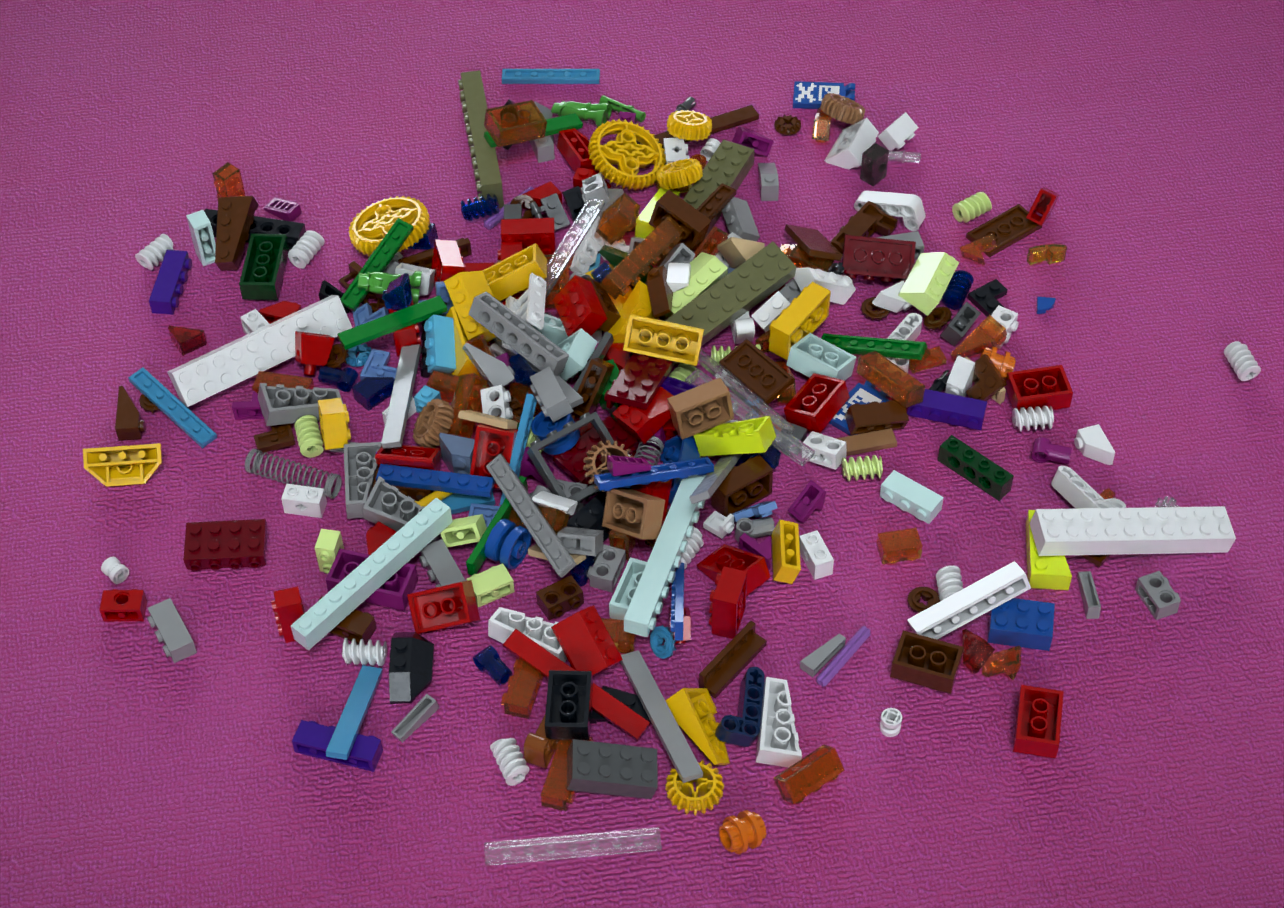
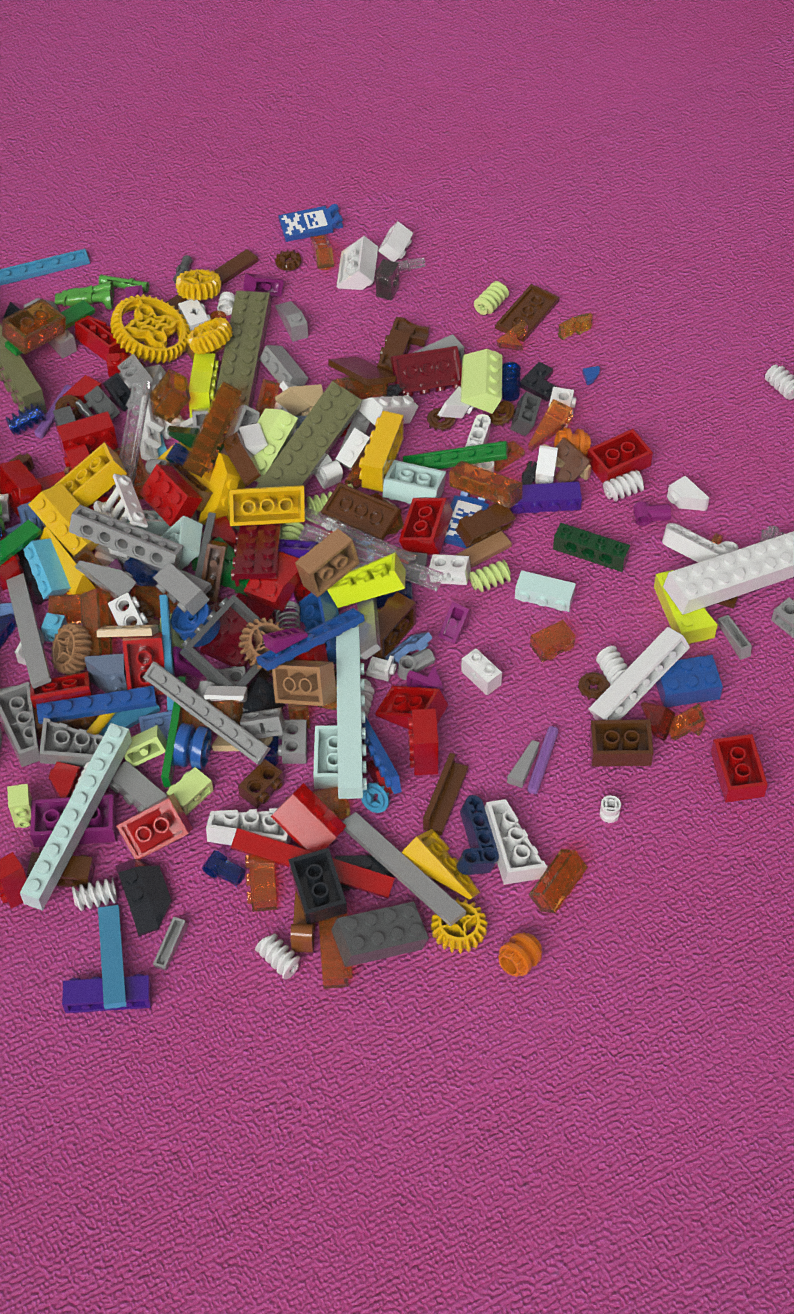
camera: 20 degrees left, 5 degrees up
clear tile [484,827,662,866] -> none
reddish brown brick [649,190,712,252] -> none
reddish brown tile [696,183,736,220] -> none
yellow brick [771,520,801,584] -> none
medium nougat gear [820,93,865,125] -> none
white beam [854,191,926,231] -> none
red torso [1026,187,1060,226] -> none

